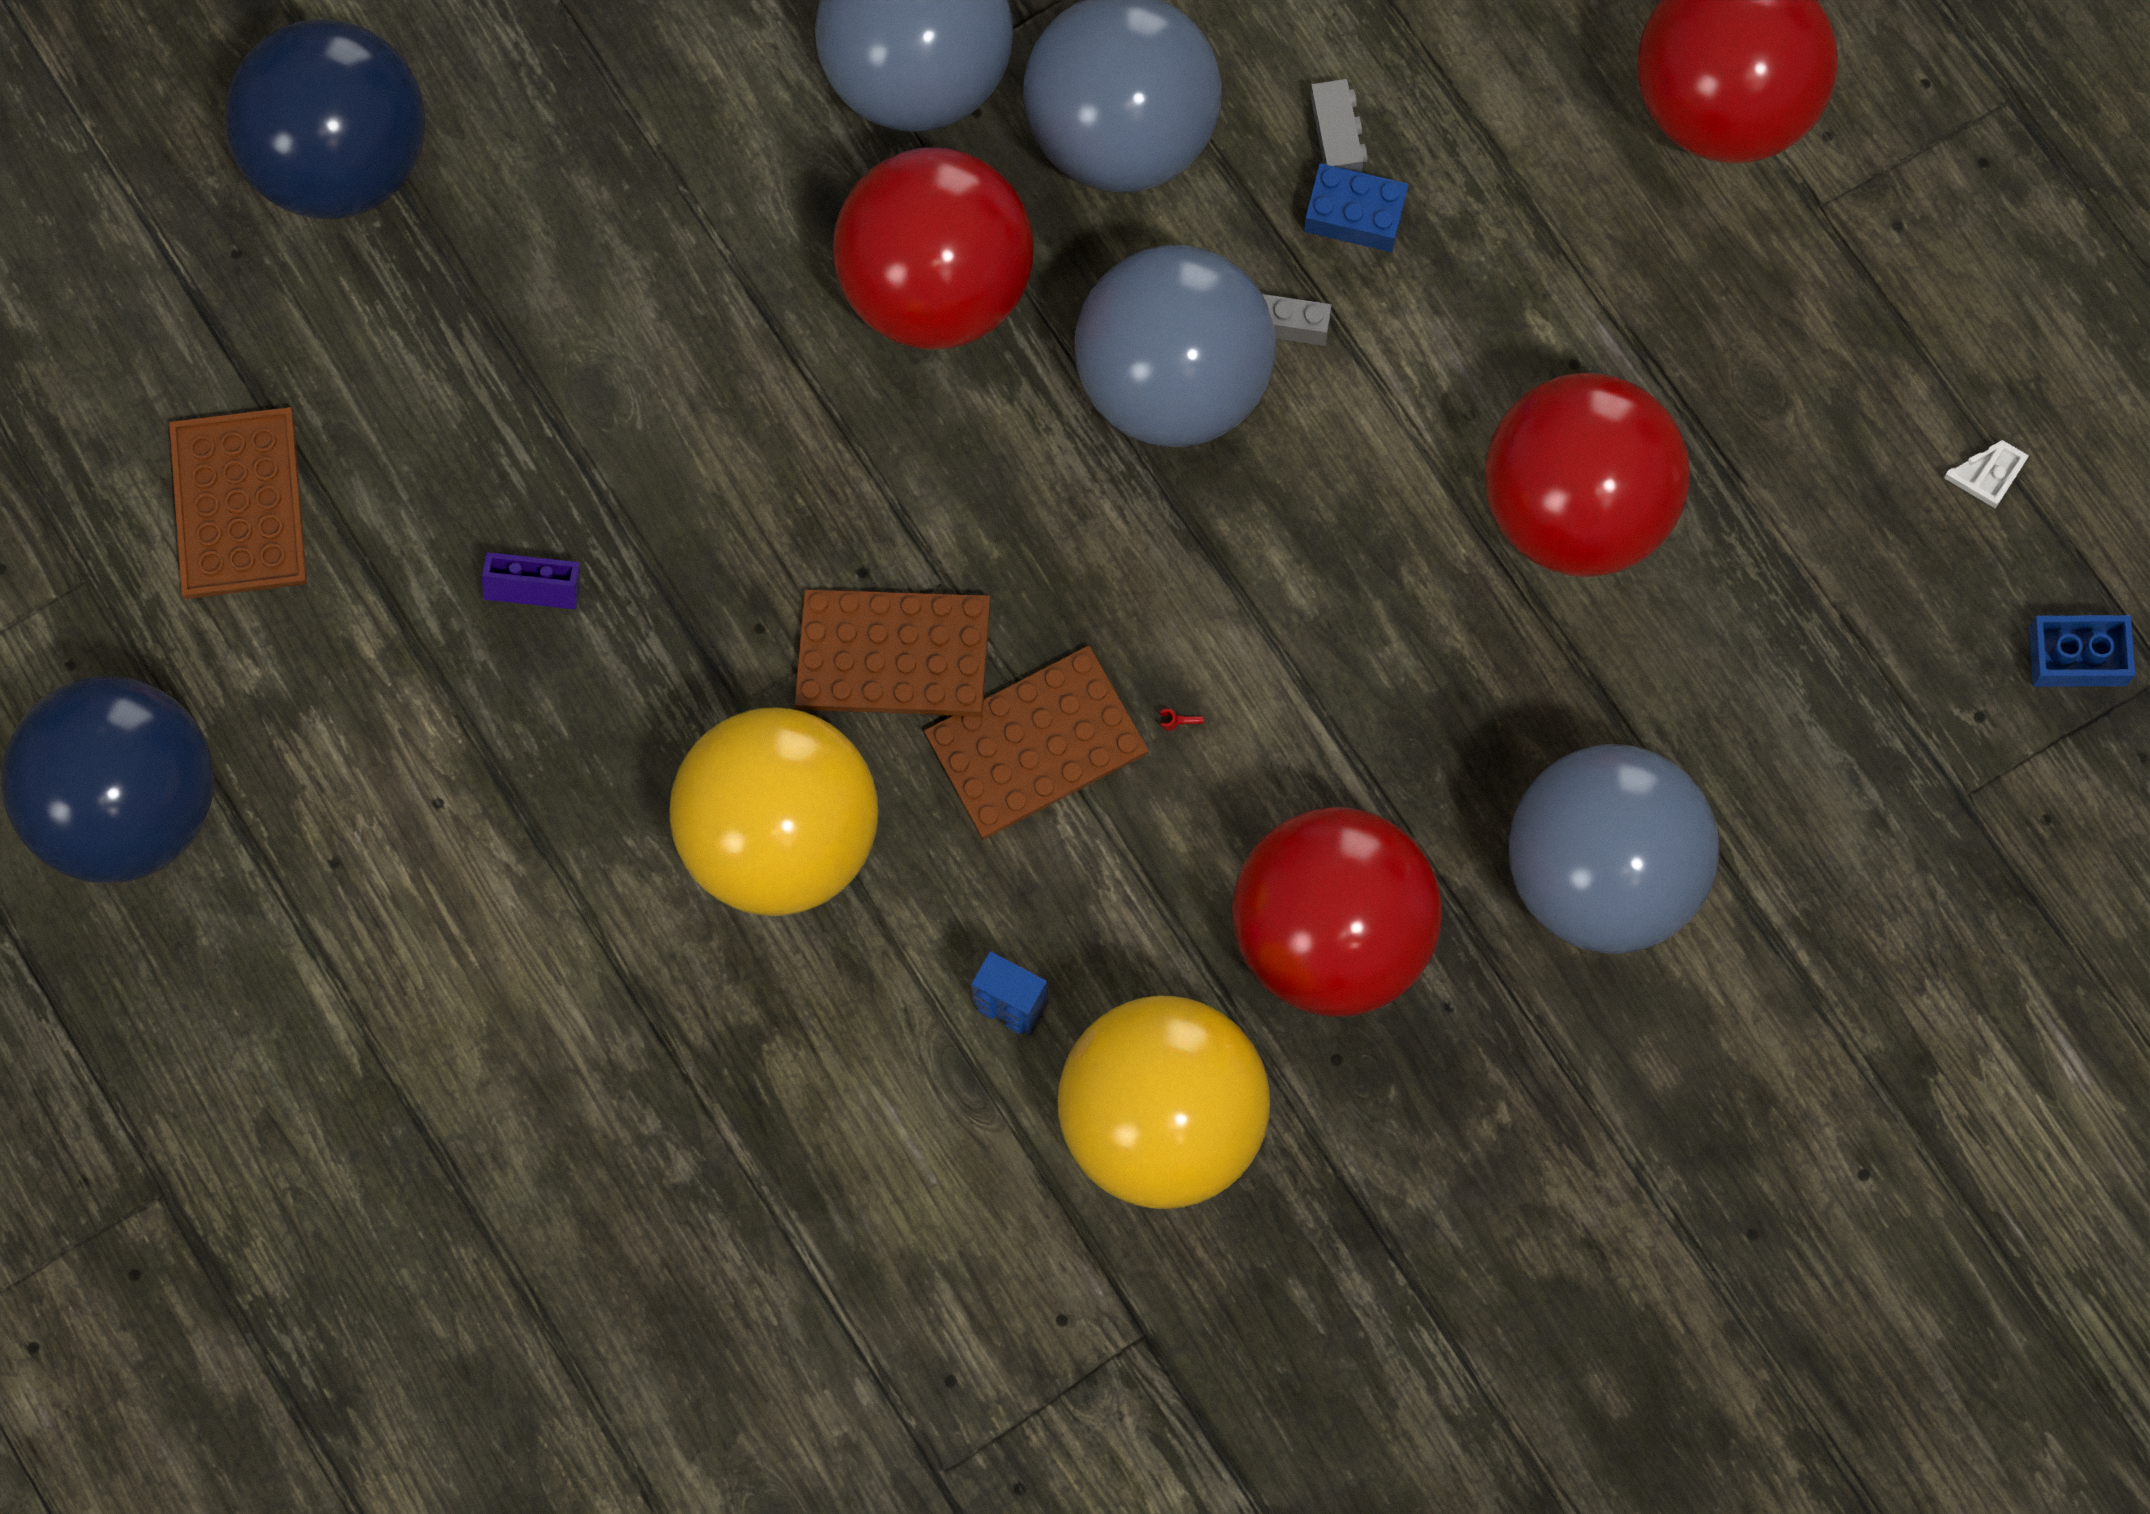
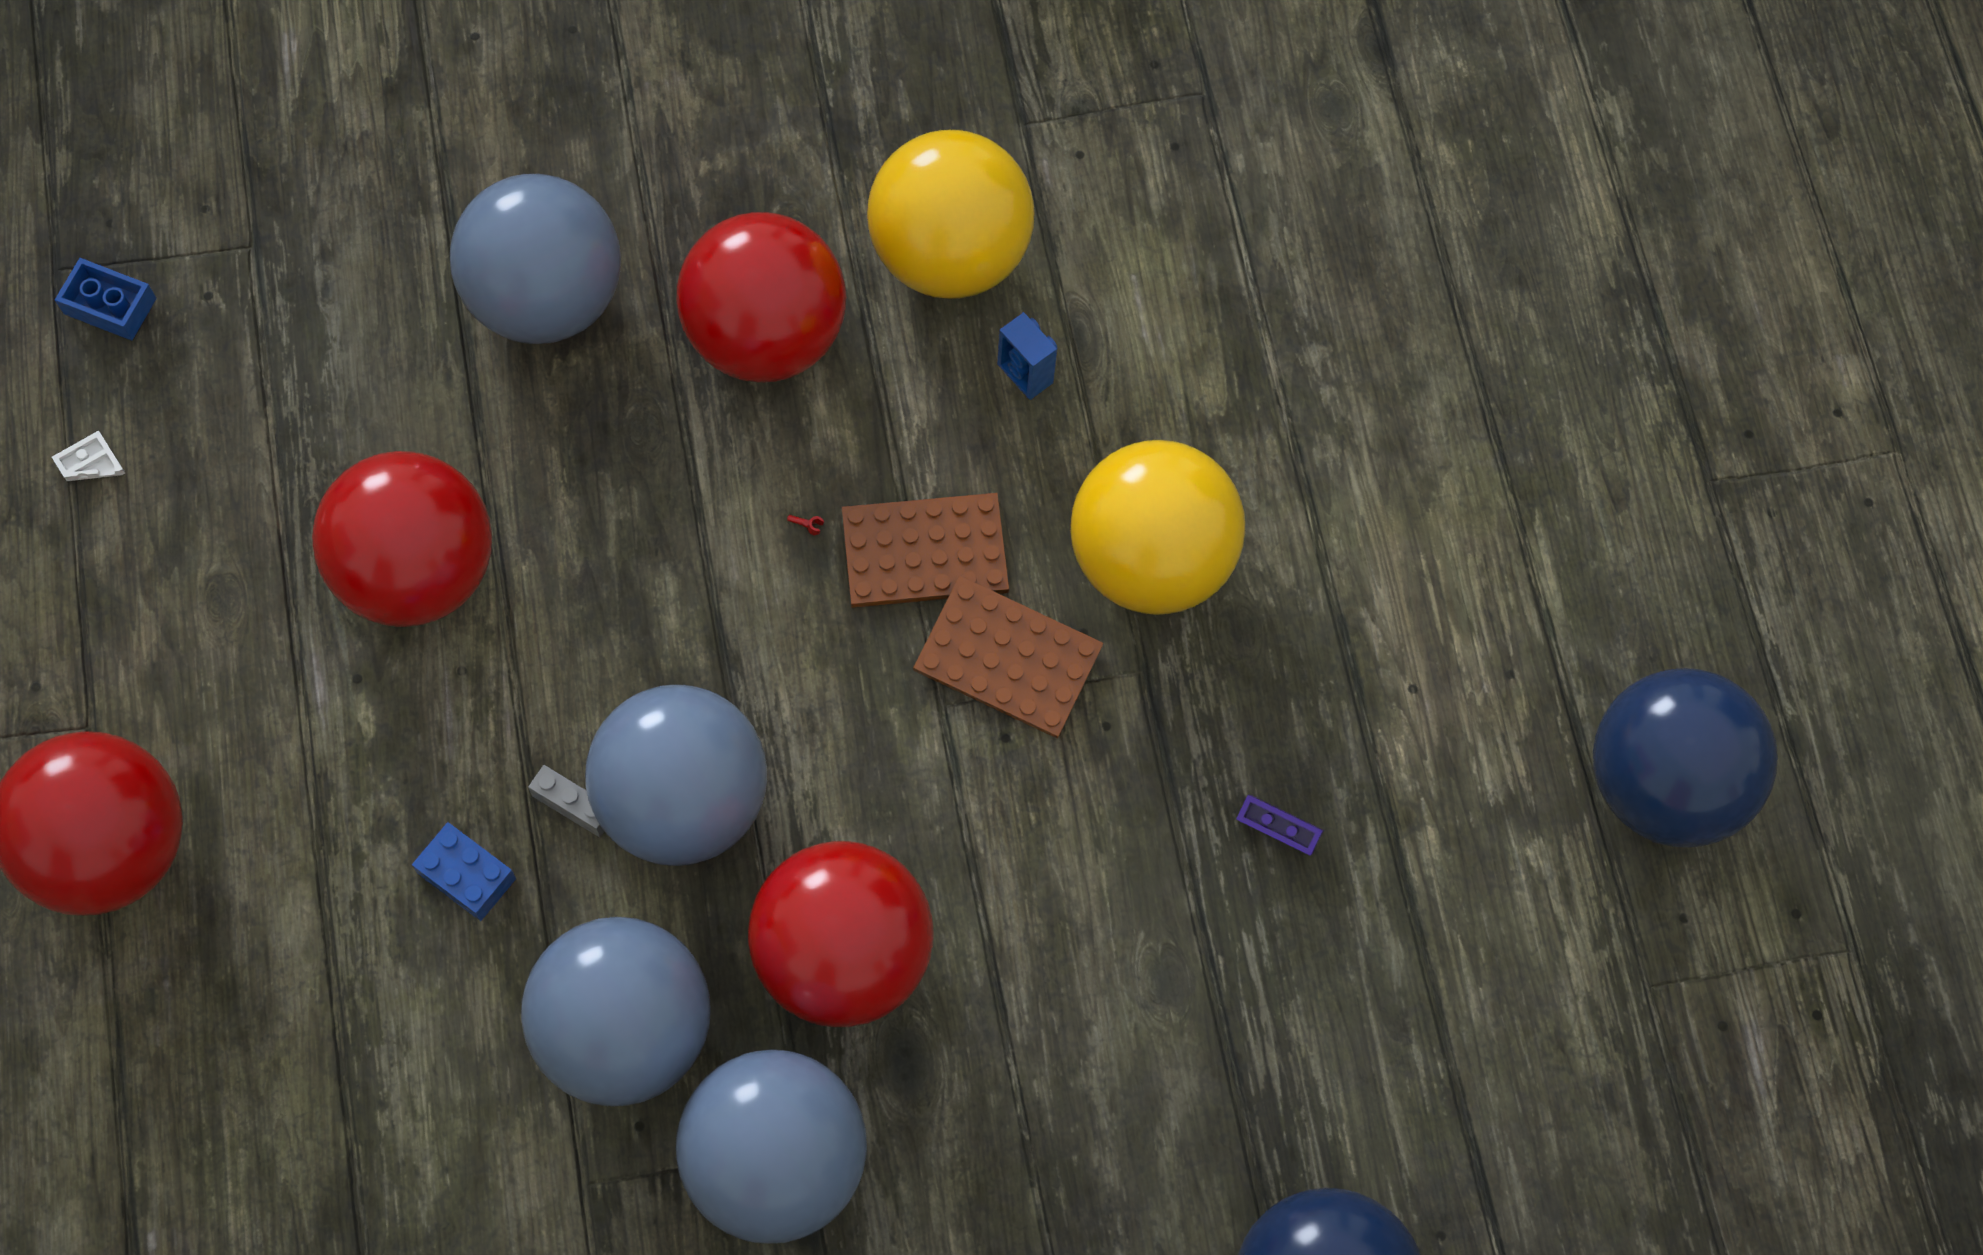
camera: 165 degrees left, 5 degrees down
dark orange plate [169,407,307,599] -> none
light grey brick [1310,79,1367,173] -> none

